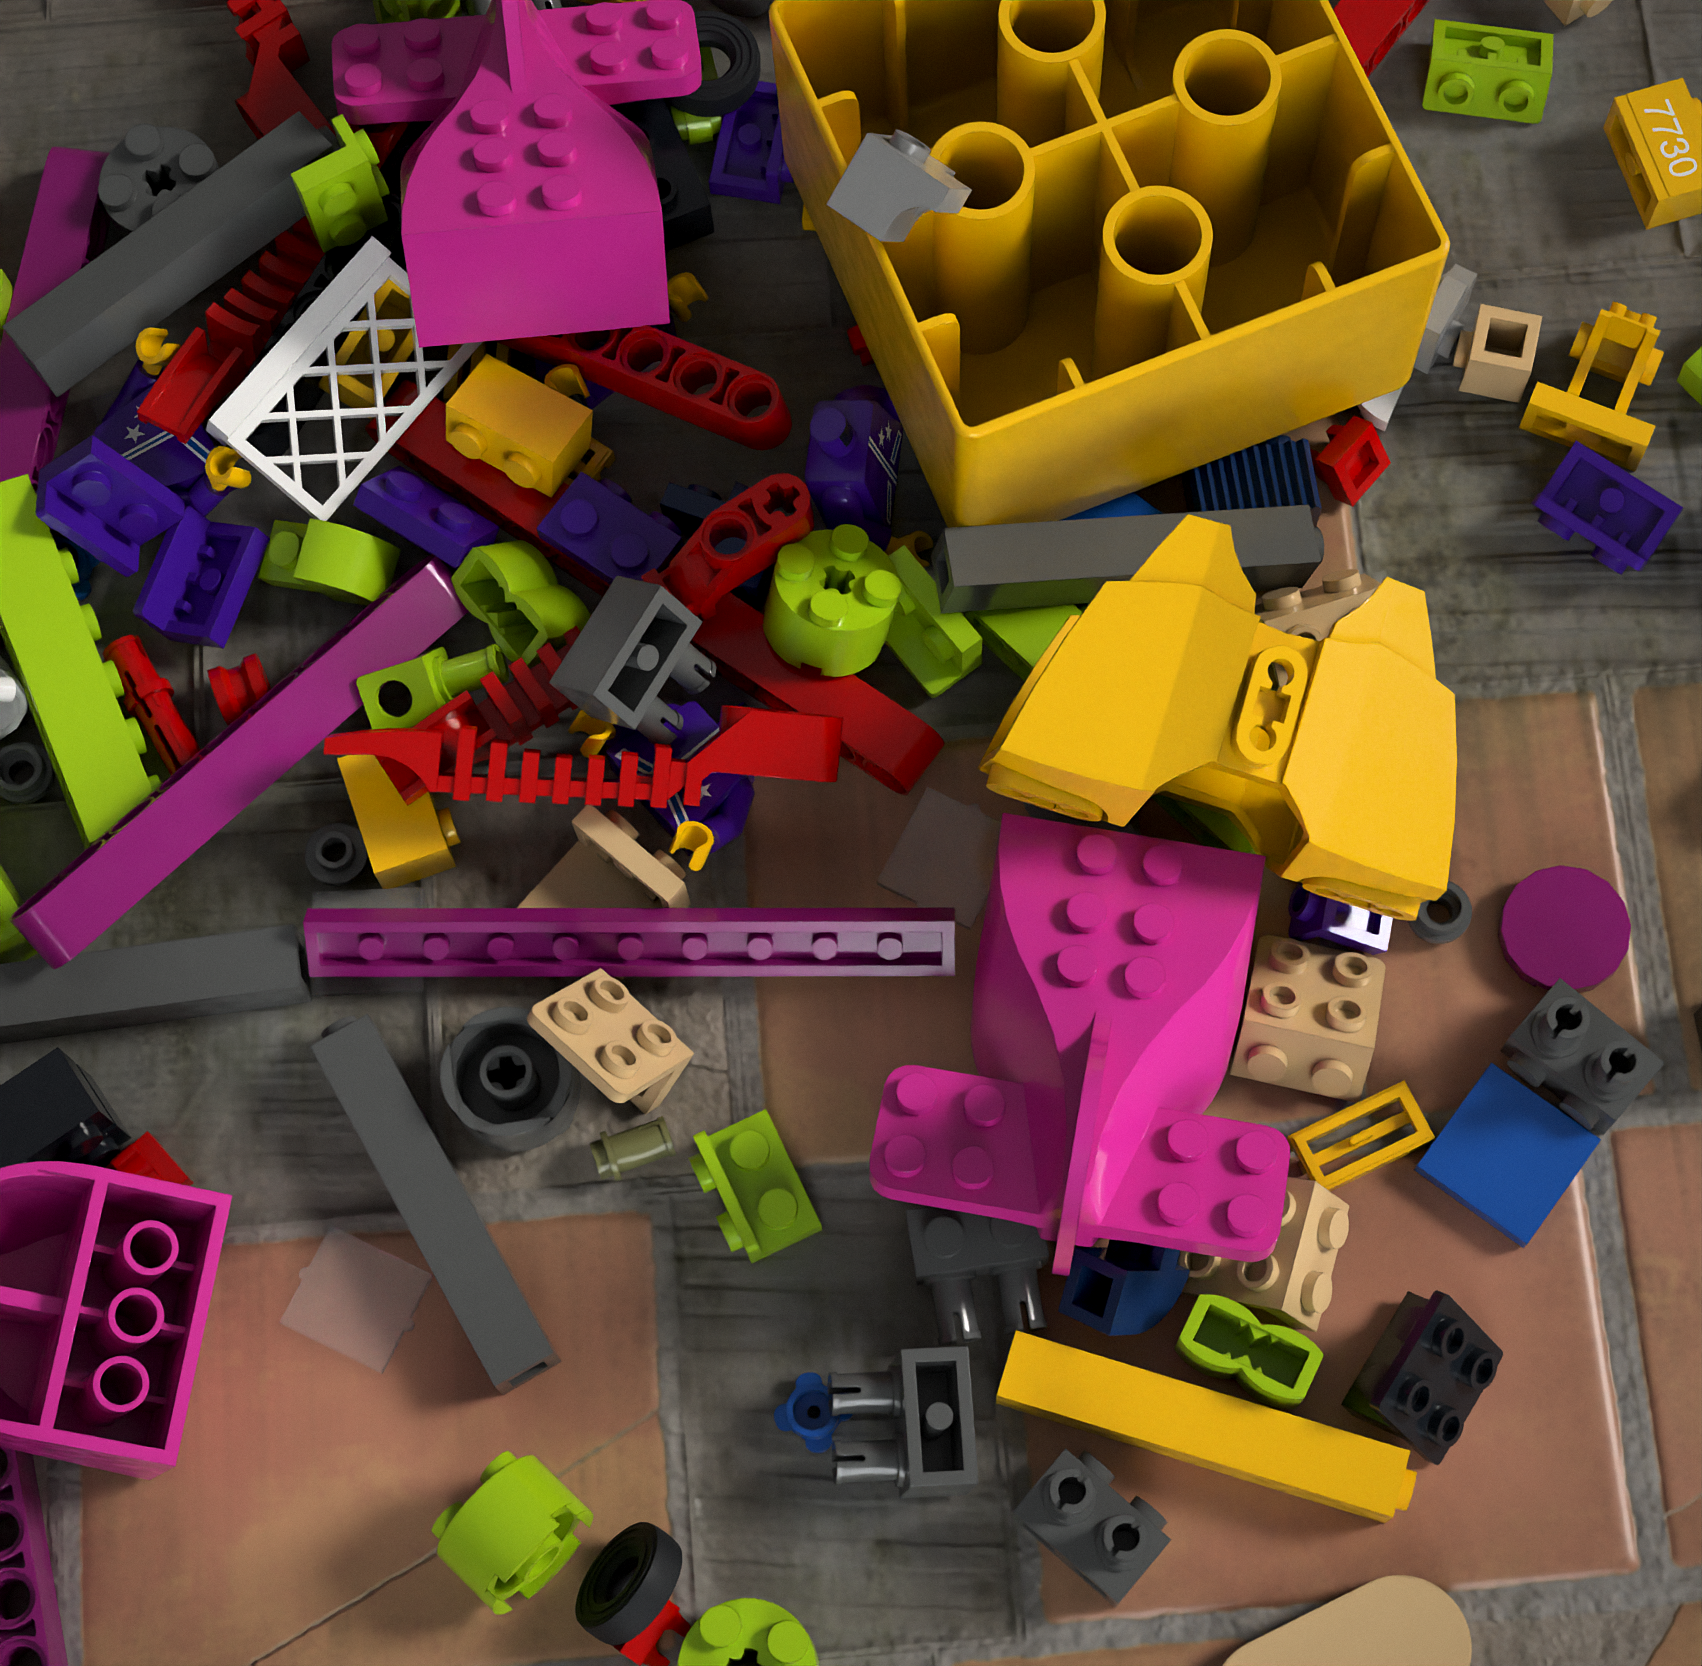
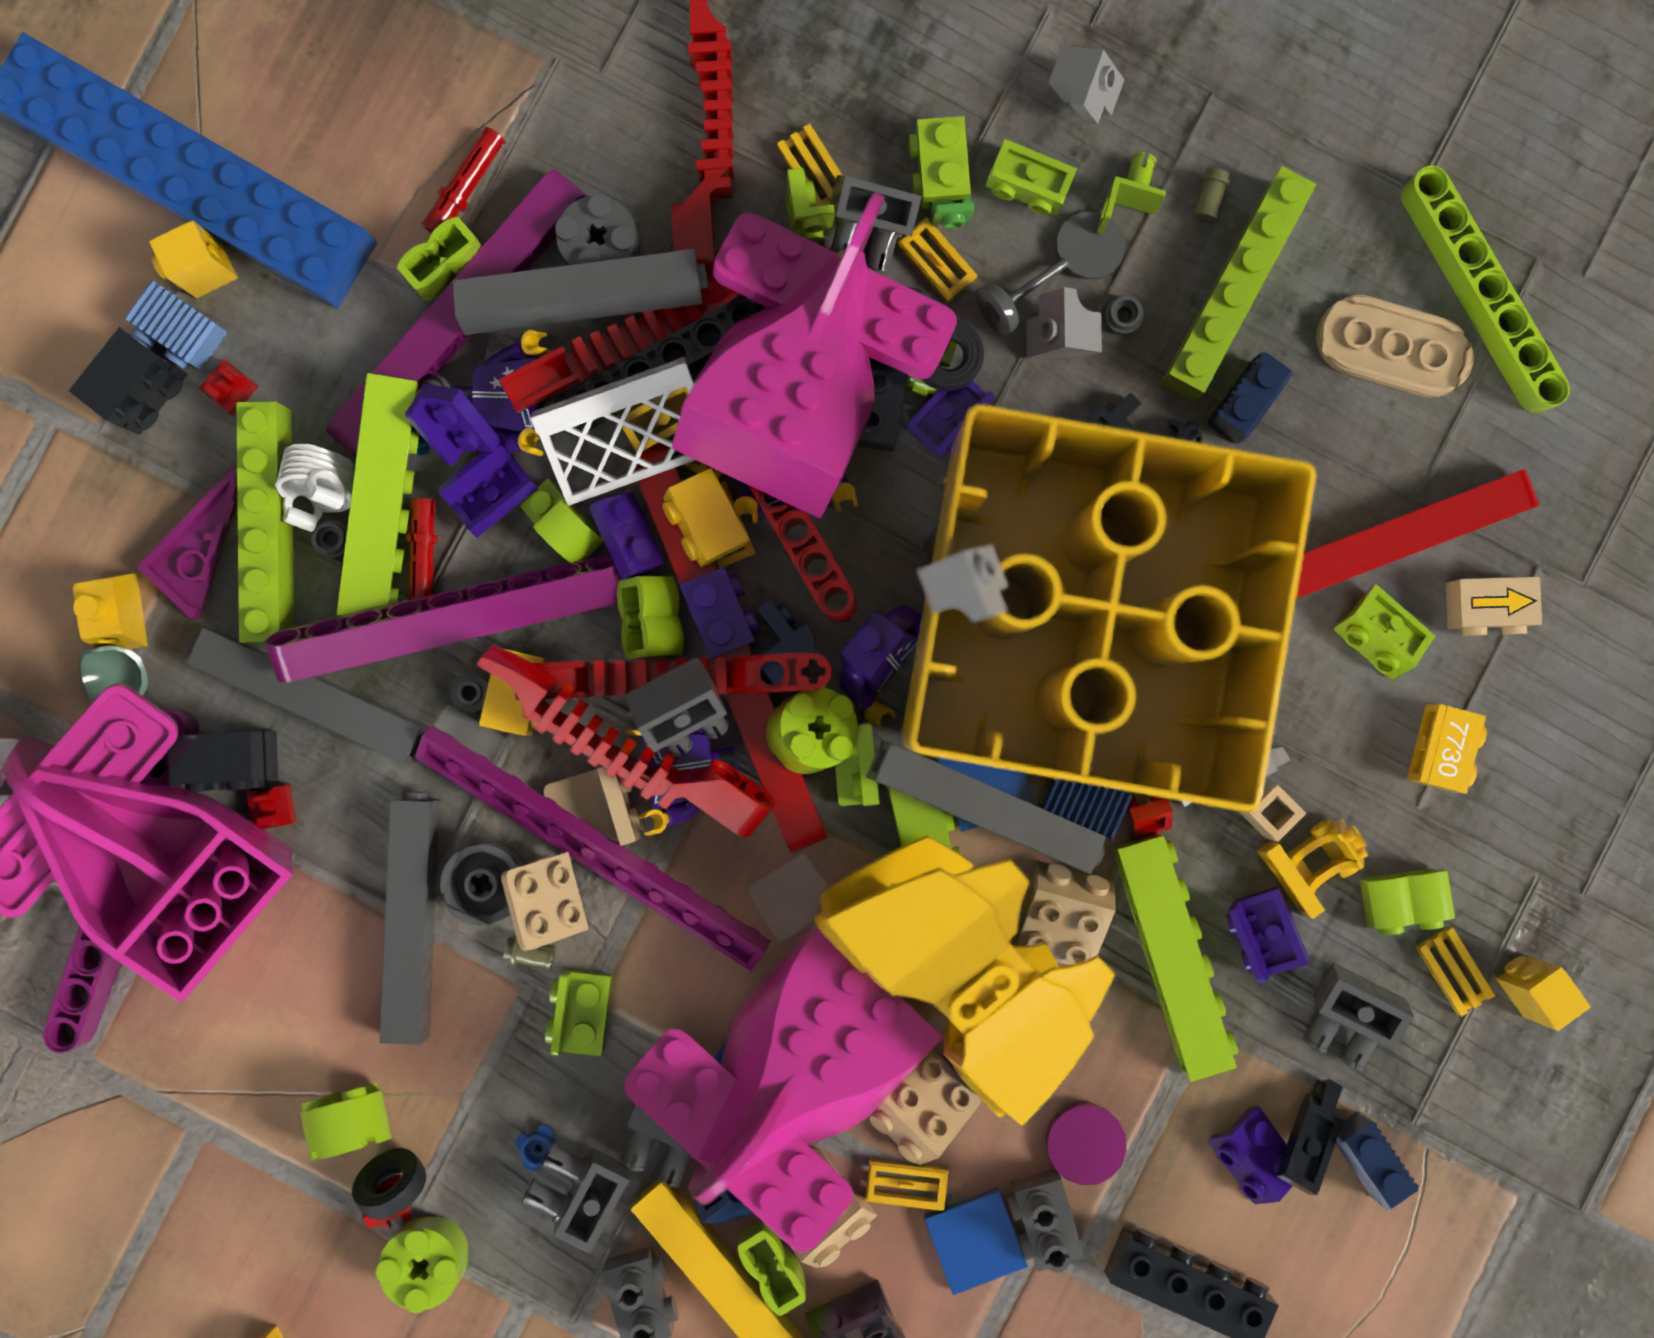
camera: 25 degrees right, 15 degrees up
red wheel [207,653,271,726] -> none
clear piece [279,1226,434,1374] -> none
lime bracket [291,114,390,252] -> none
lime bracket [356,643,509,729] -> none
none -> lime brick [1111,833,1238,1082]

